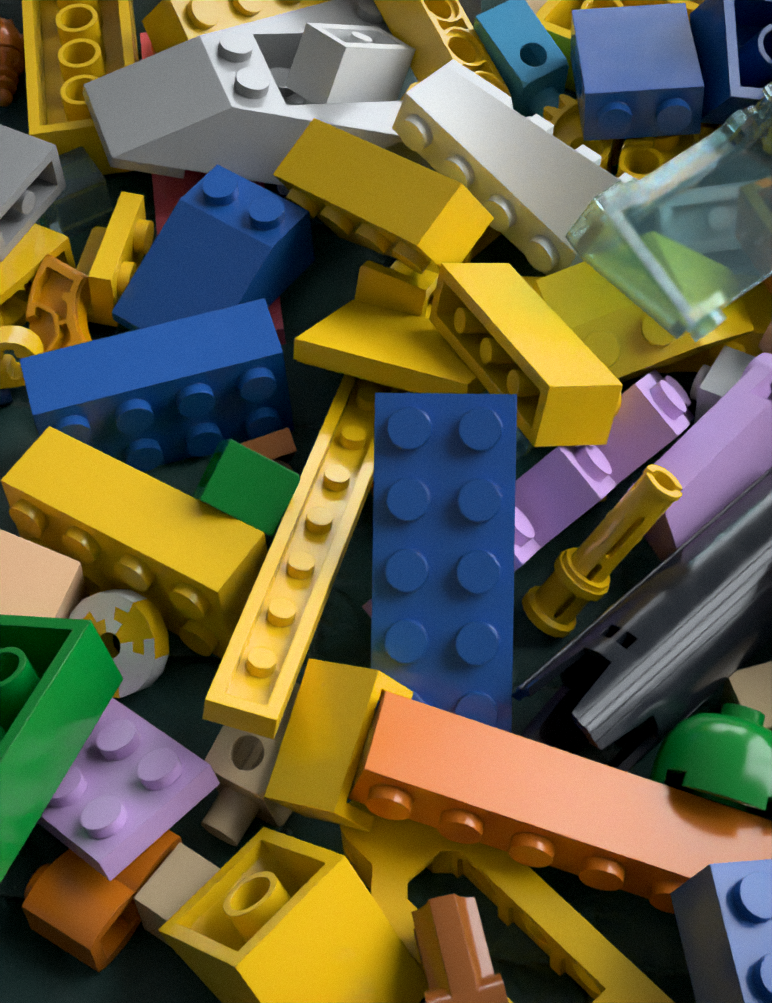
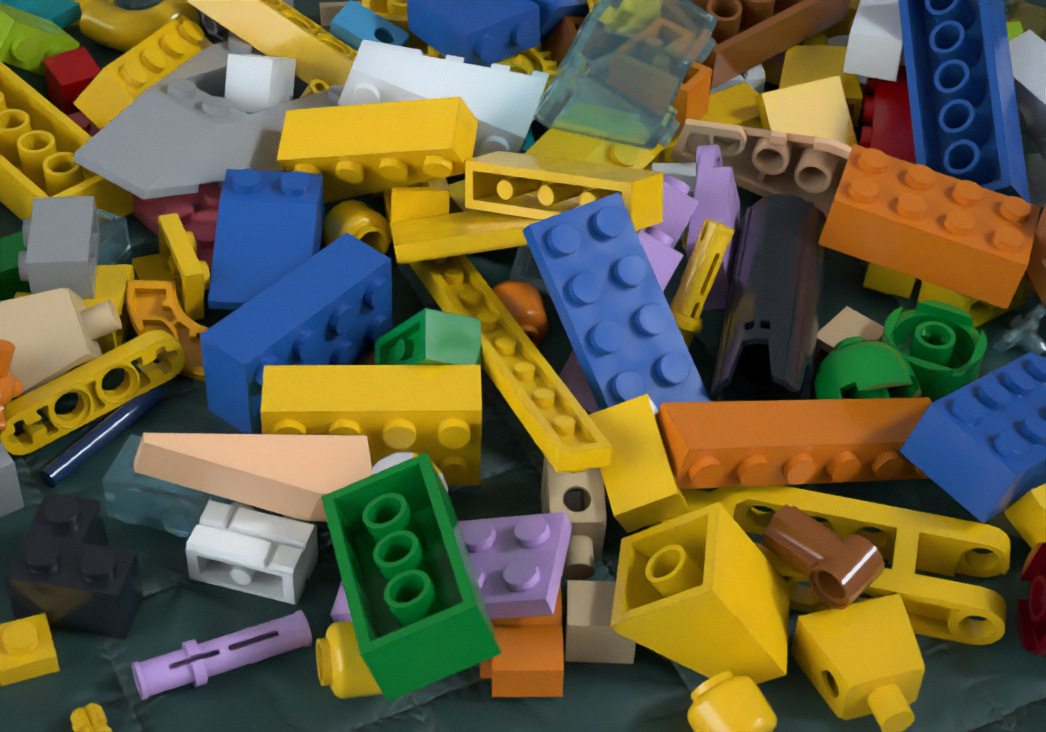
camera: 40 degrees left, 10 degrees down
none -> yellow head [322,200,391,255]

